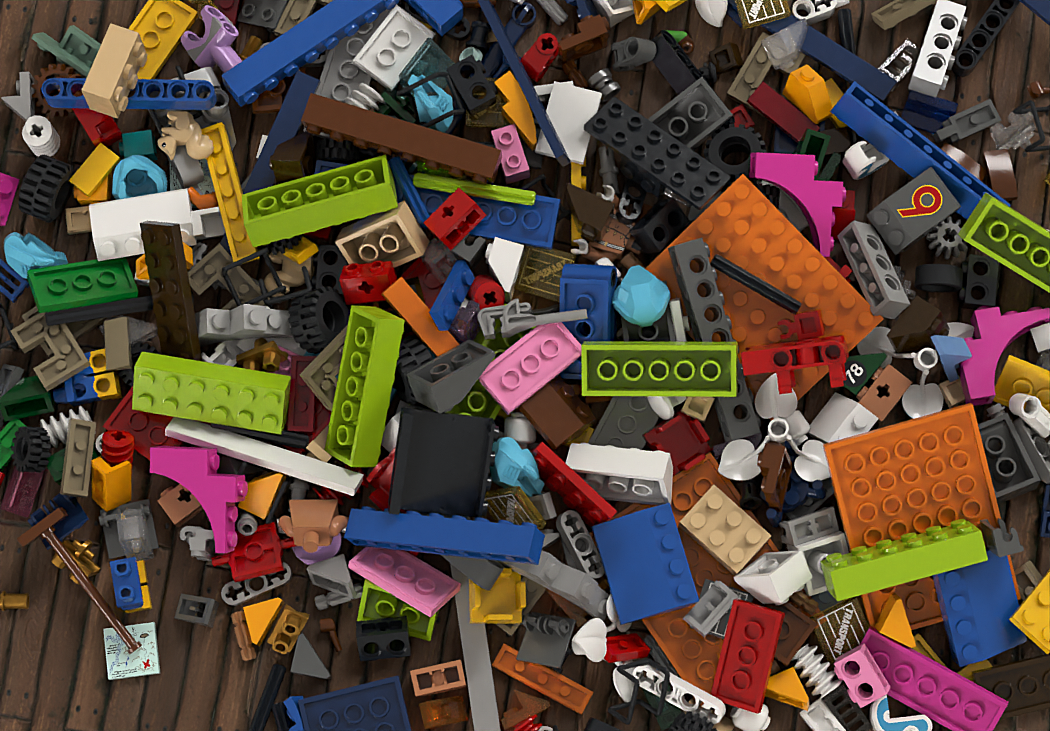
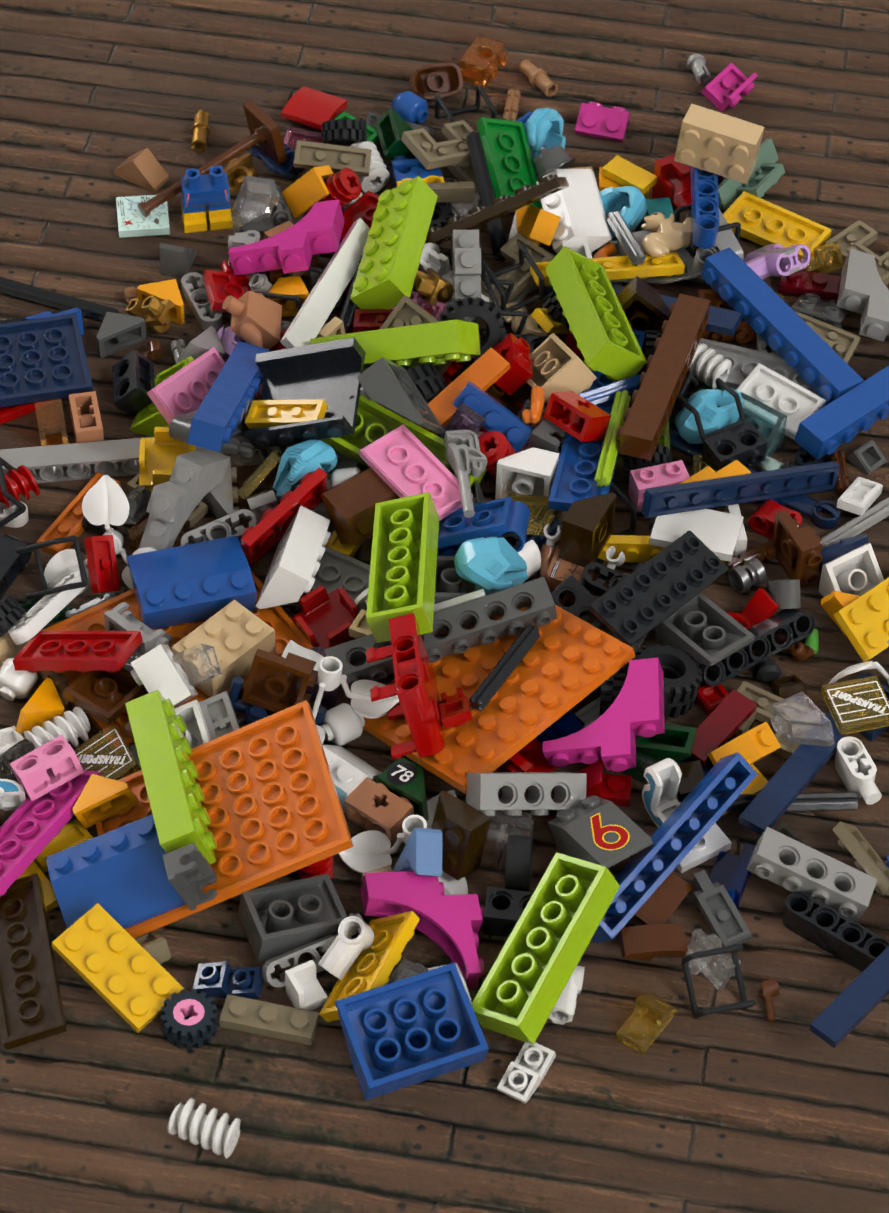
camera: 85 degrees right, 30 degrees down
black tyre [19,154,74,223] -> none
white piece [22,115,60,157] -> none
clear orange slope [500,690,551,731] -> none
none -> medium nougat slope [114,148,169,193]
none -> clear panel [172,643,222,686]
none -> yellow plate [245,399,328,429]
none -> orange arm [522,386,545,424]
none -> dark grey piece [534,145,576,178]
none -> axle [607,211,646,266]
none -> red bracket [726,588,779,629]

